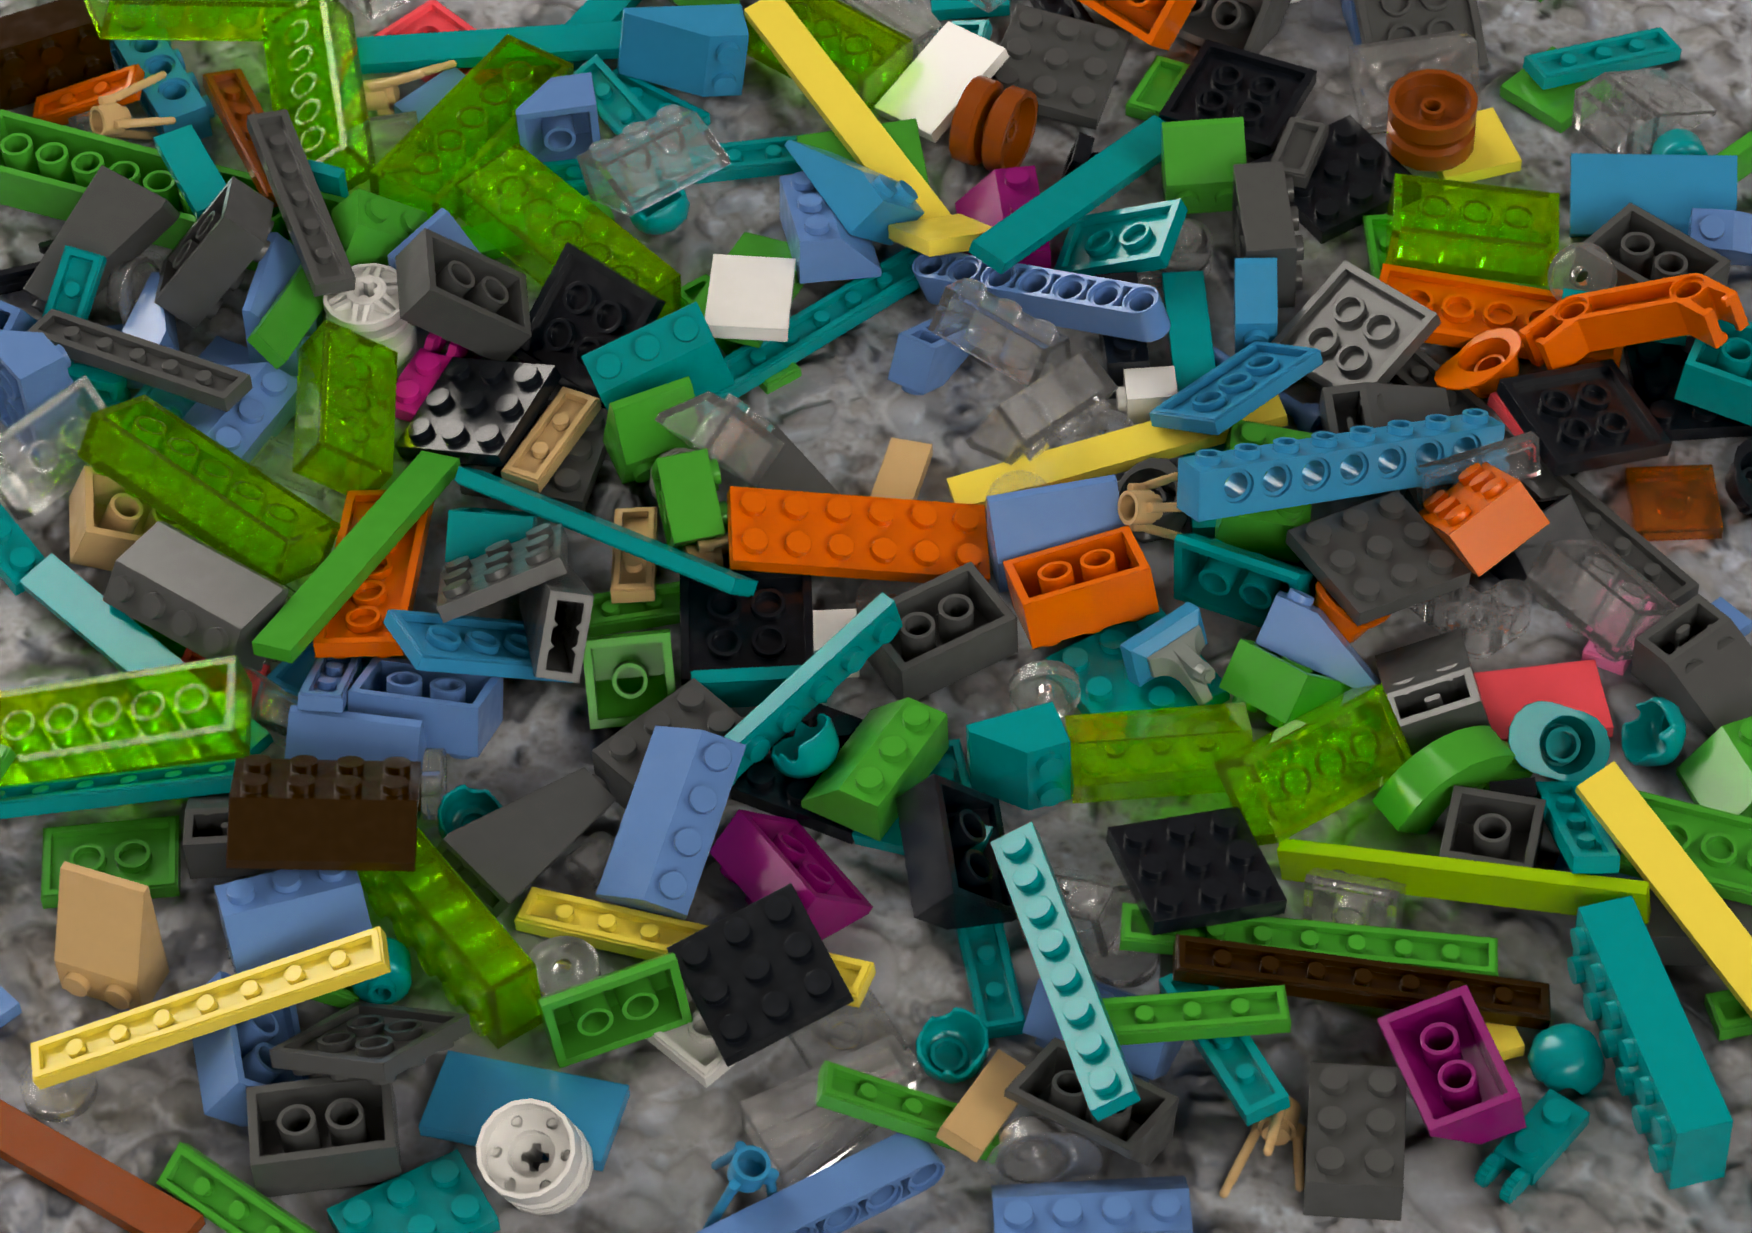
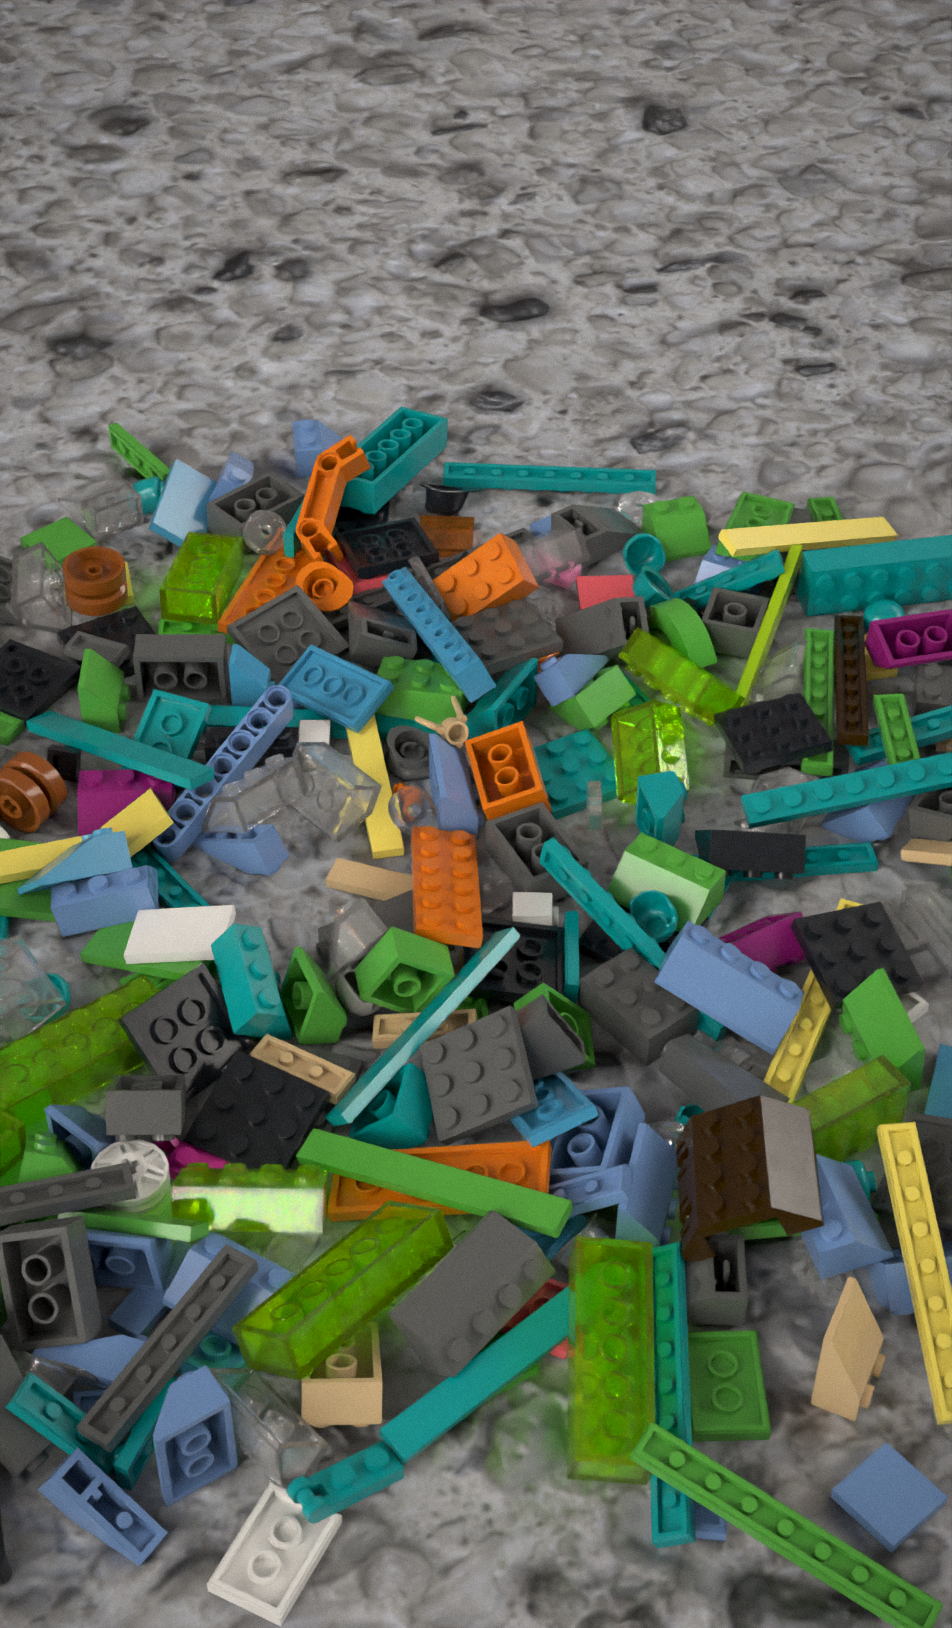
camera: 90 degrees left, 5 degrees down
teal hair [916,1007,989,1084] -> none
piece [1120,602,1216,707] -> none
teal tile [1523,27,1682,90] -> none

